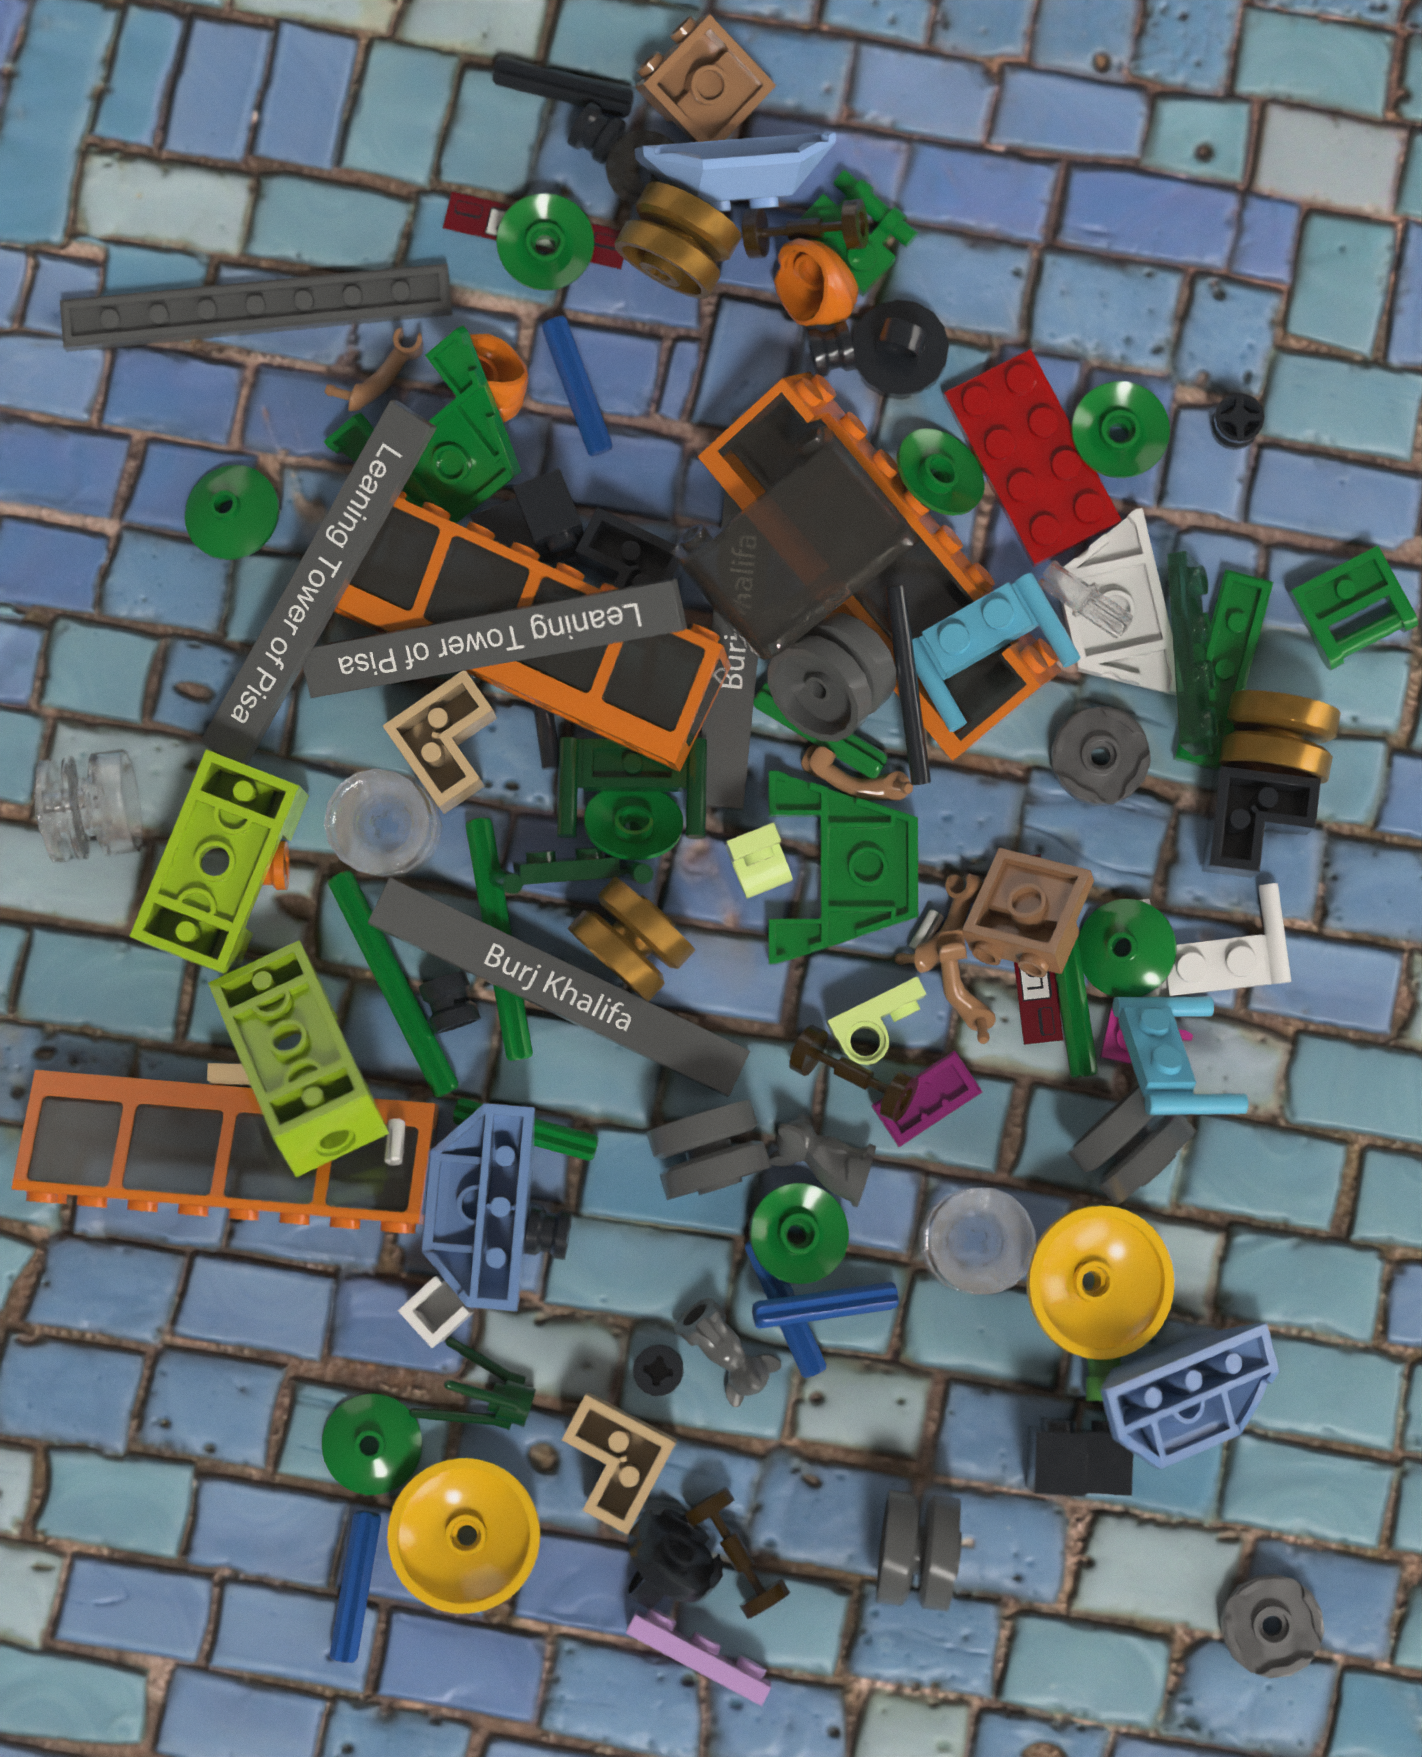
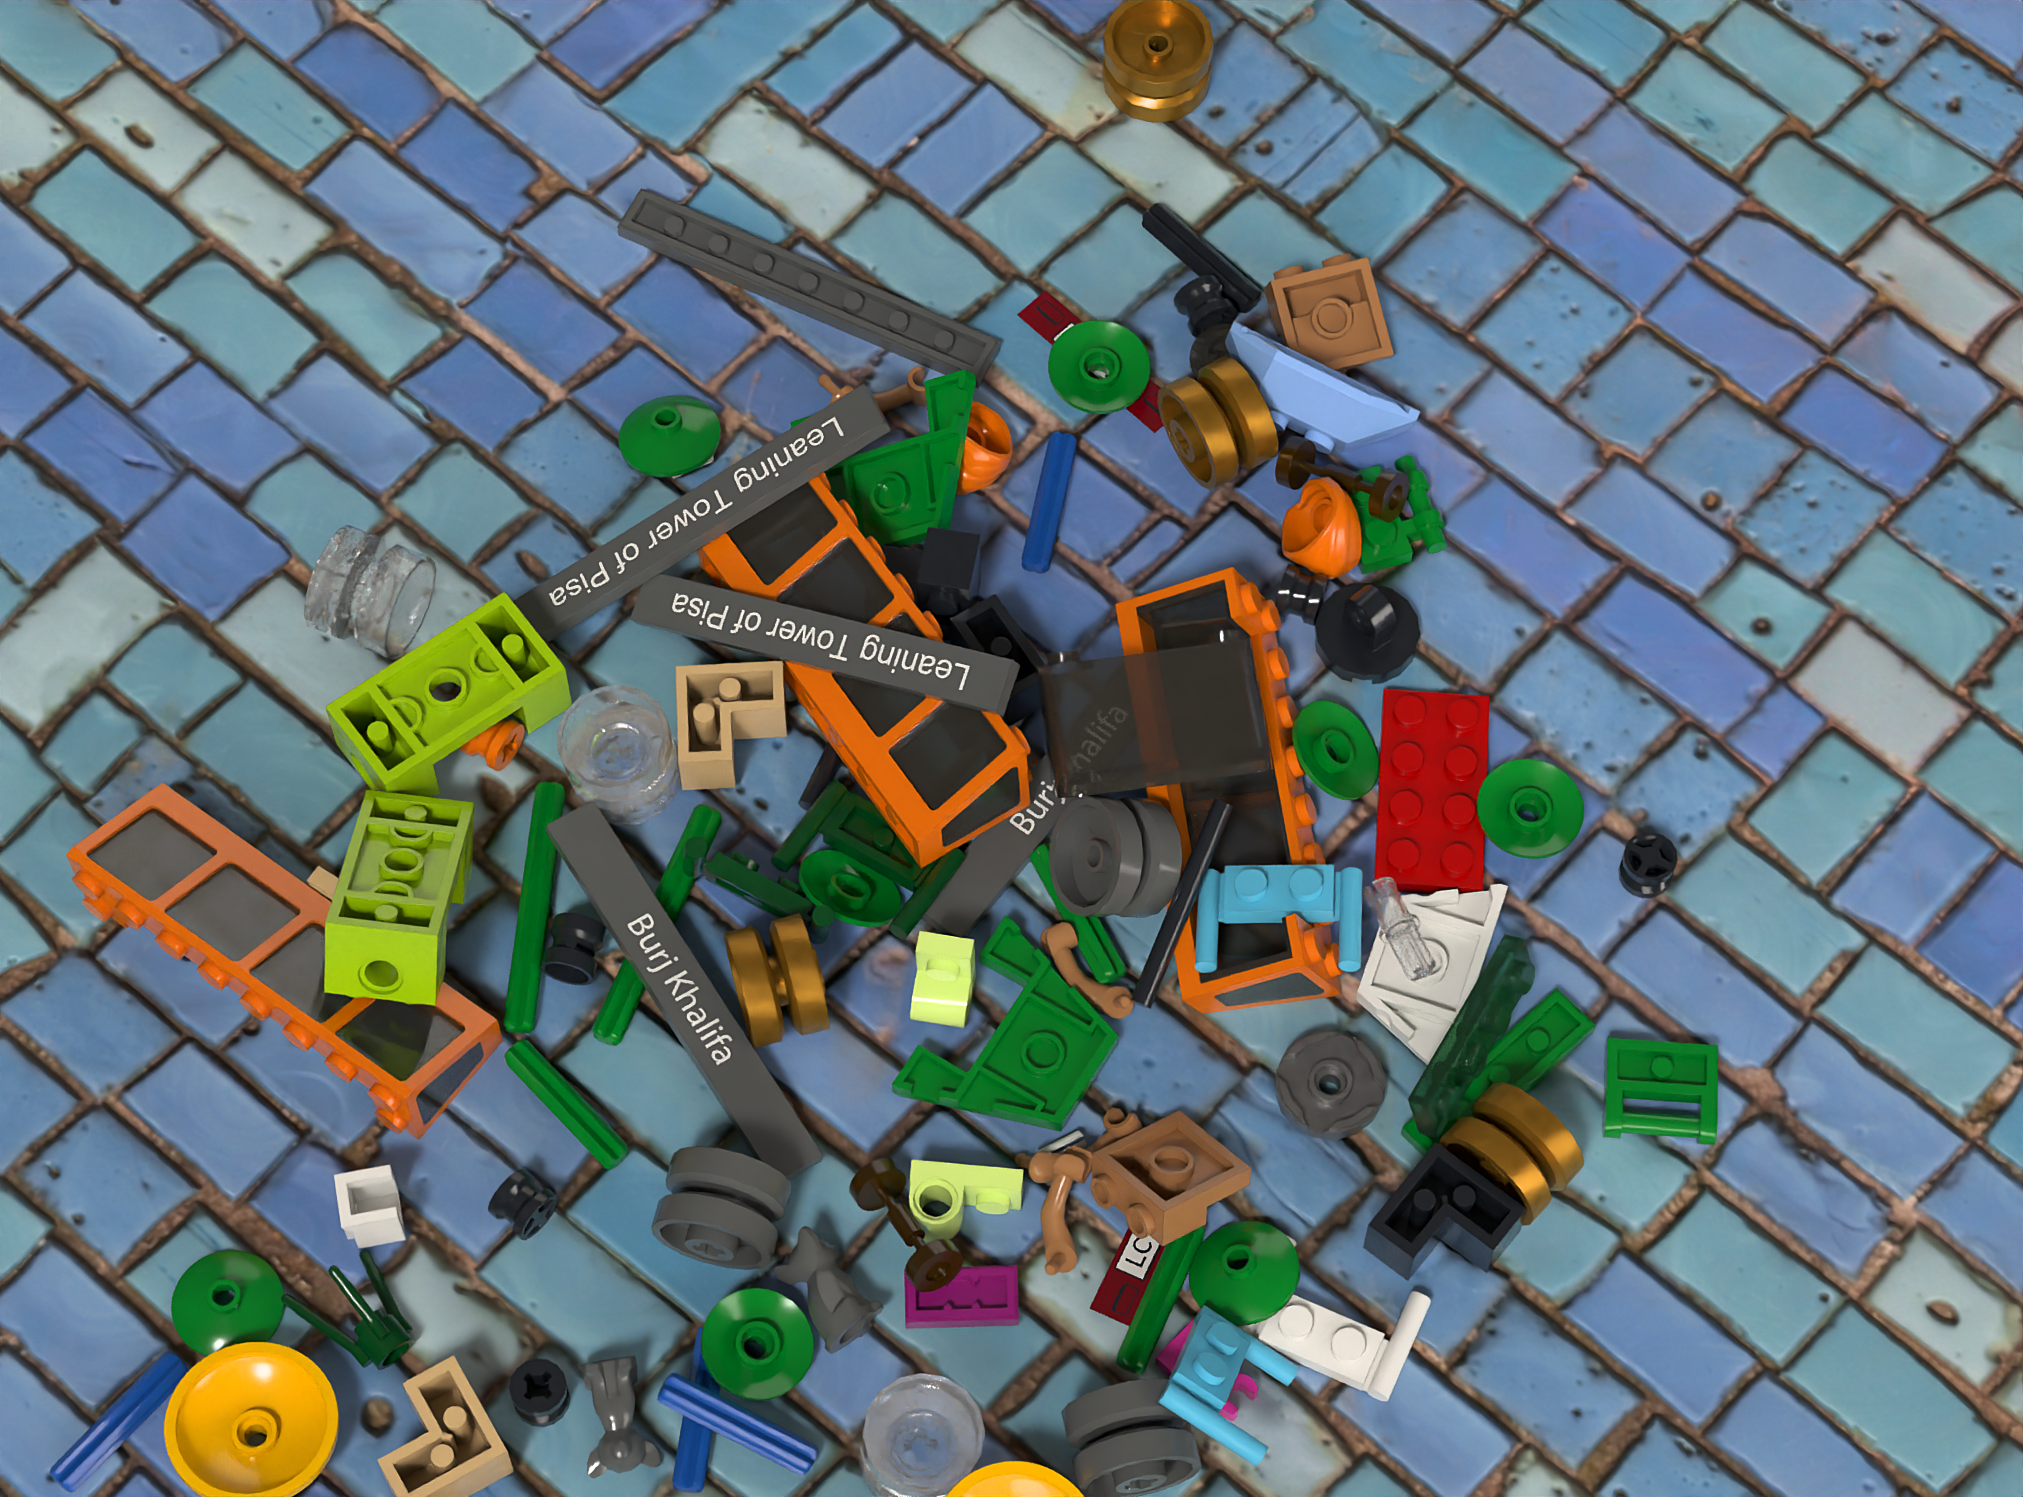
camera: 25 degrees right, 20 degrees down
white piece [384,1119,406,1166] -> none
medium blue wedge [422,1103,535,1311] -> none

